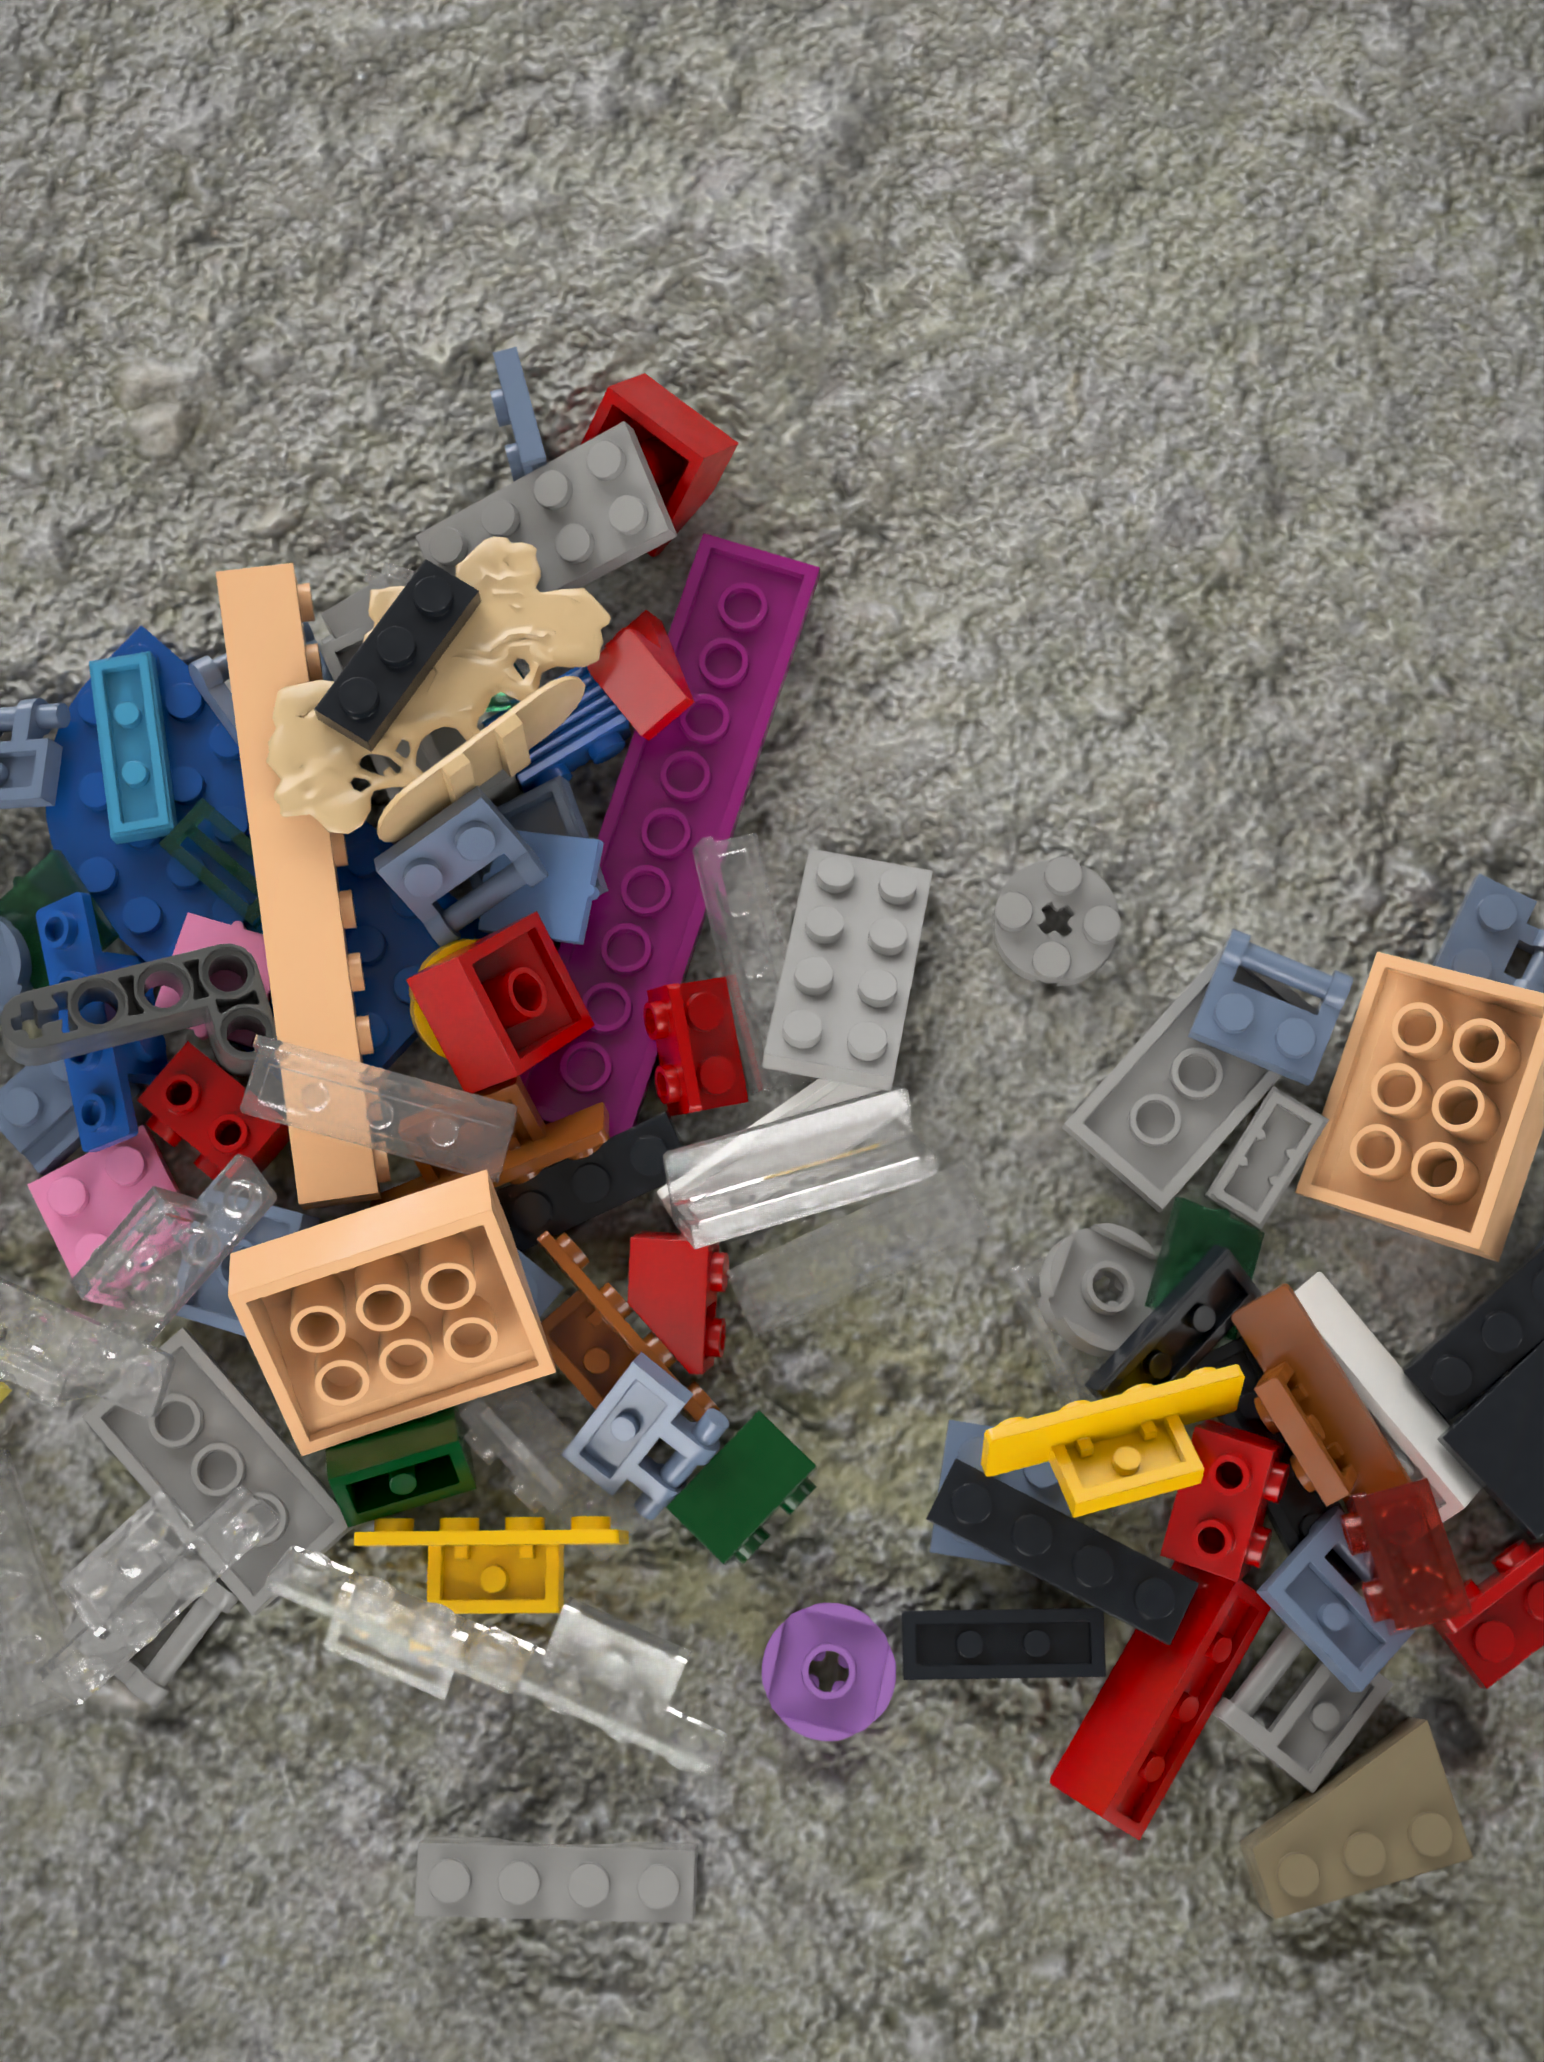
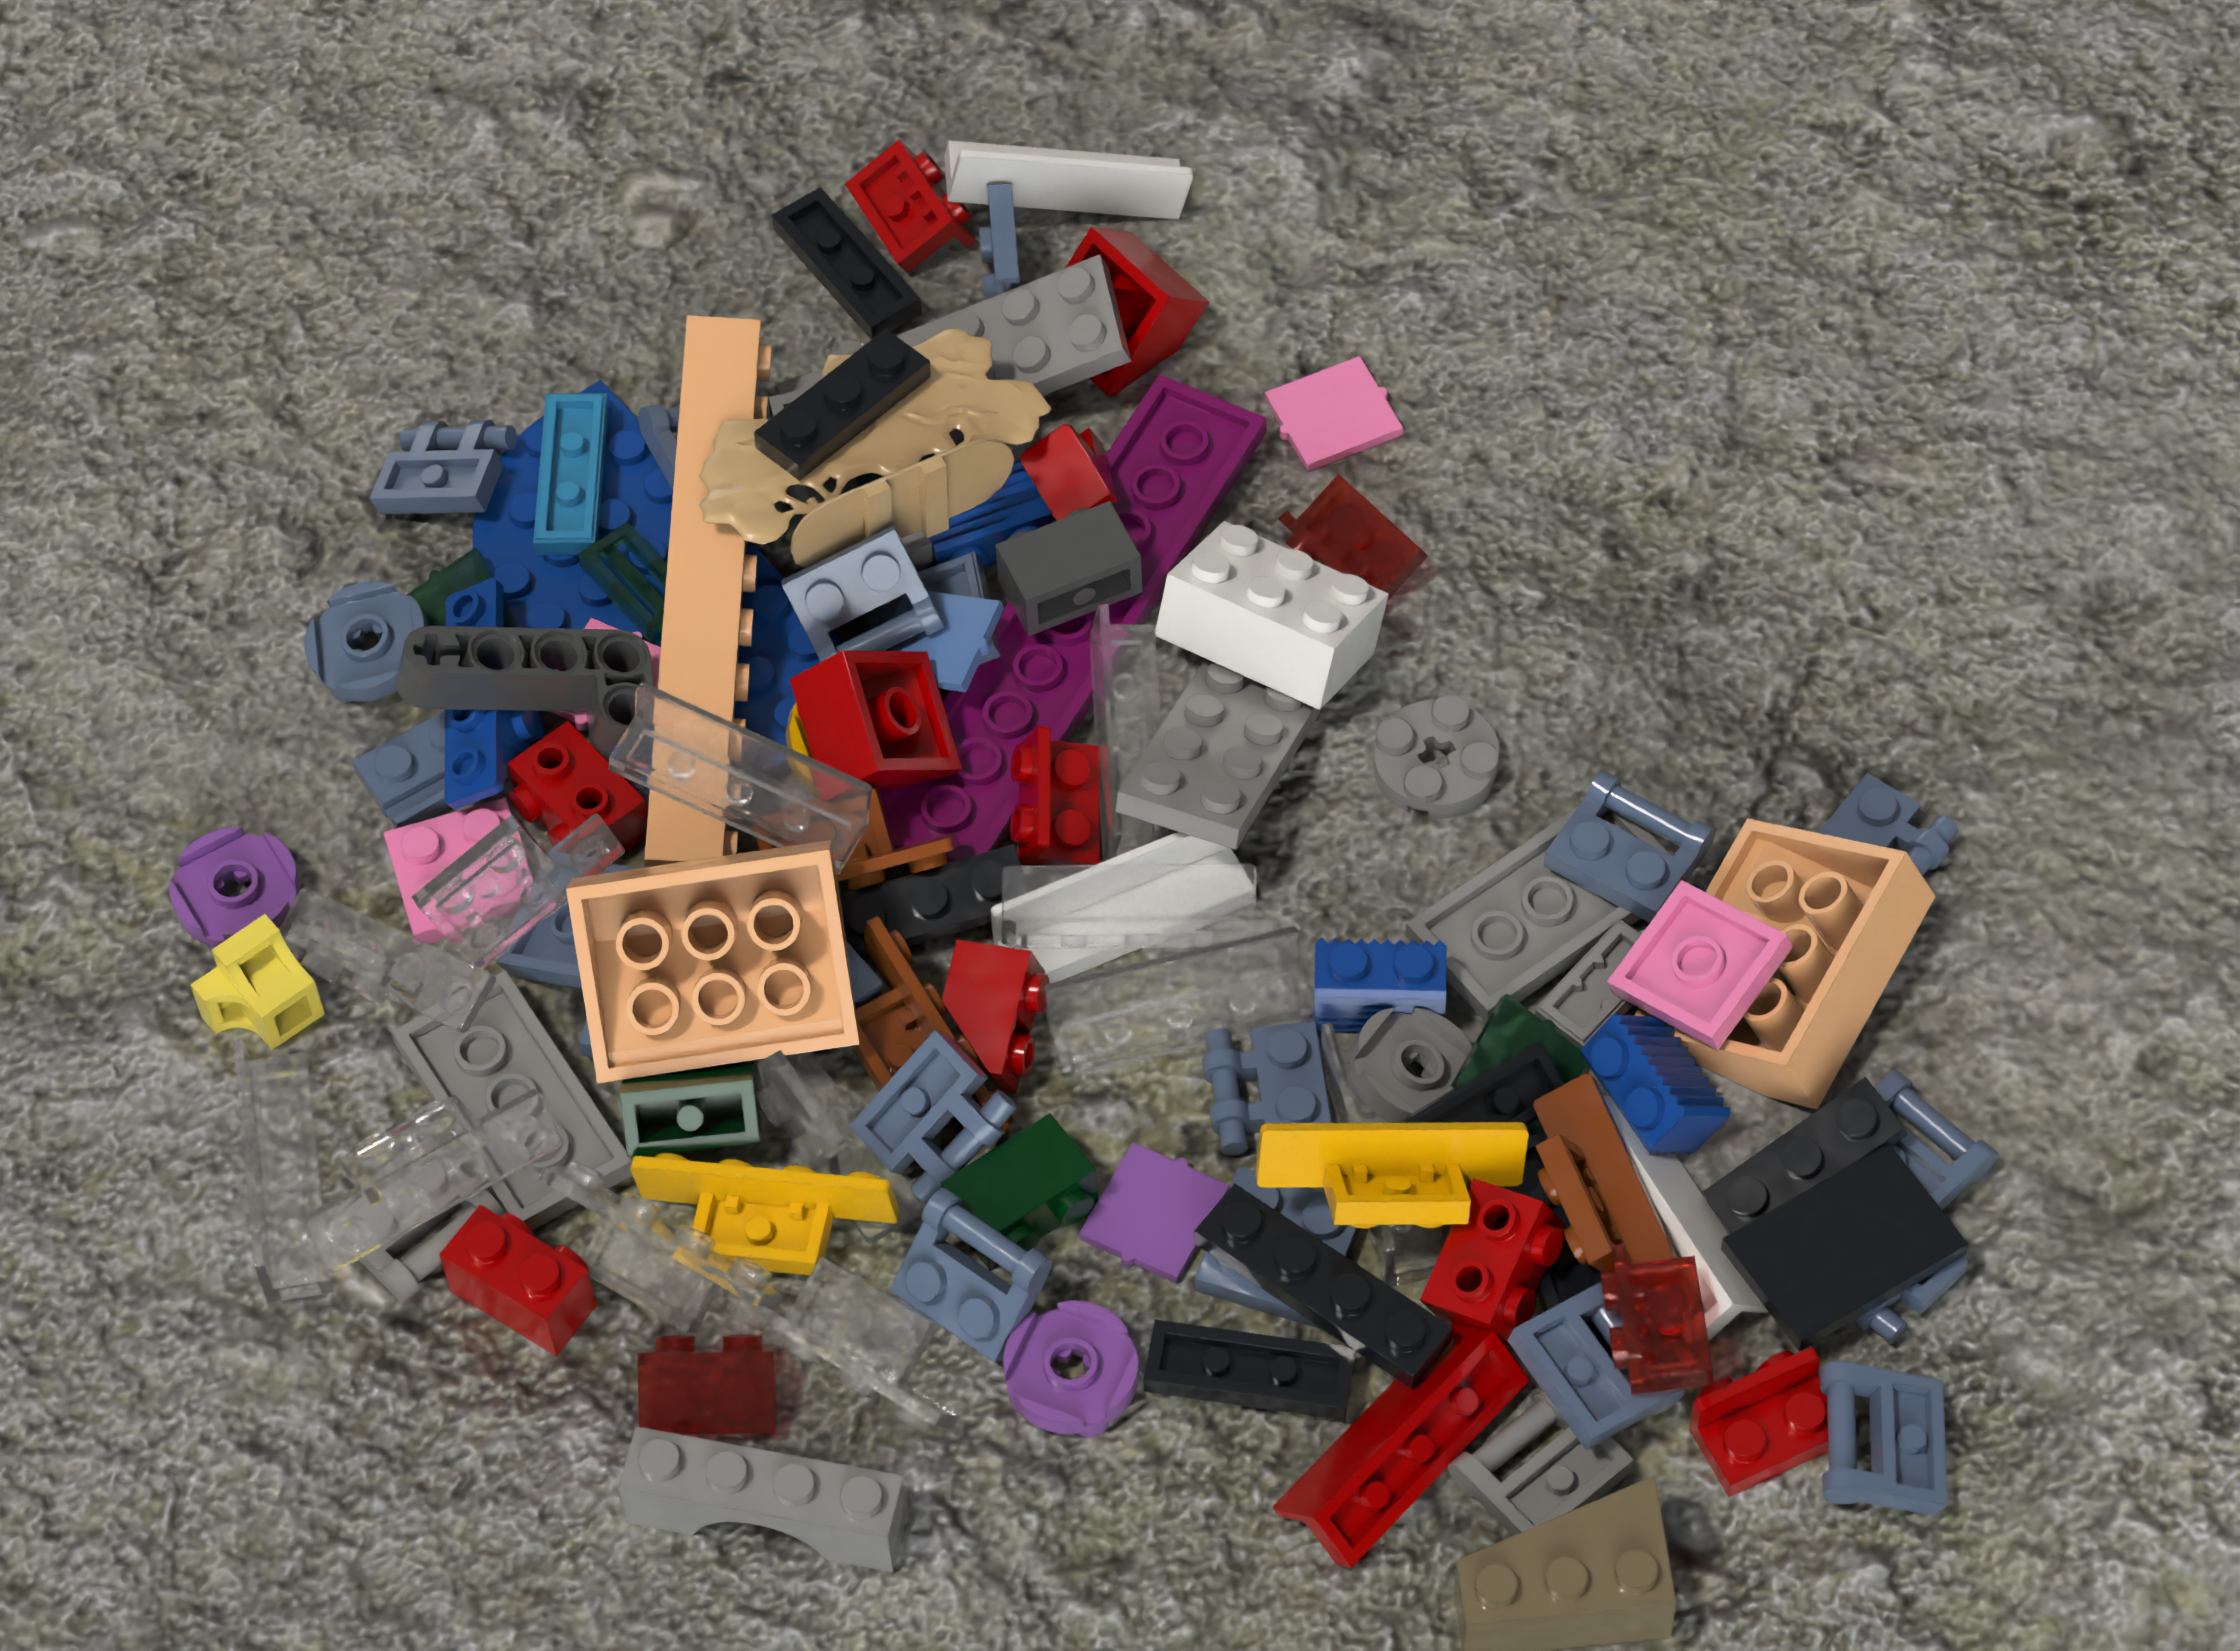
camera: 10 degrees right, 20 degrees down
none -> red brick [439,1204,597,1357]
none -> clear red bracket [637,1334,779,1435]
none -> black plate [772,187,922,340]
none -> red bracket [845,140,977,274]
none -> sand blue plate [889,1187,1053,1362]
none -> white panel [944,140,1193,220]
none -> dark grey brick [995,501,1142,636]
none -> medium lavender piece [1079,1142,1230,1283]
none -> white brick [1154,521,1389,710]
none -> sand blue plate [1202,1021,1331,1156]
none -> bright pink piece [1265,356,1403,472]
none -> clear red bracket [1278,474,1428,601]
none -> blue brick [1314,938,1447,1031]
none -> blue brick [1580,1014,1731,1155]
none -> bright pink plate [1607,880,1793,1050]

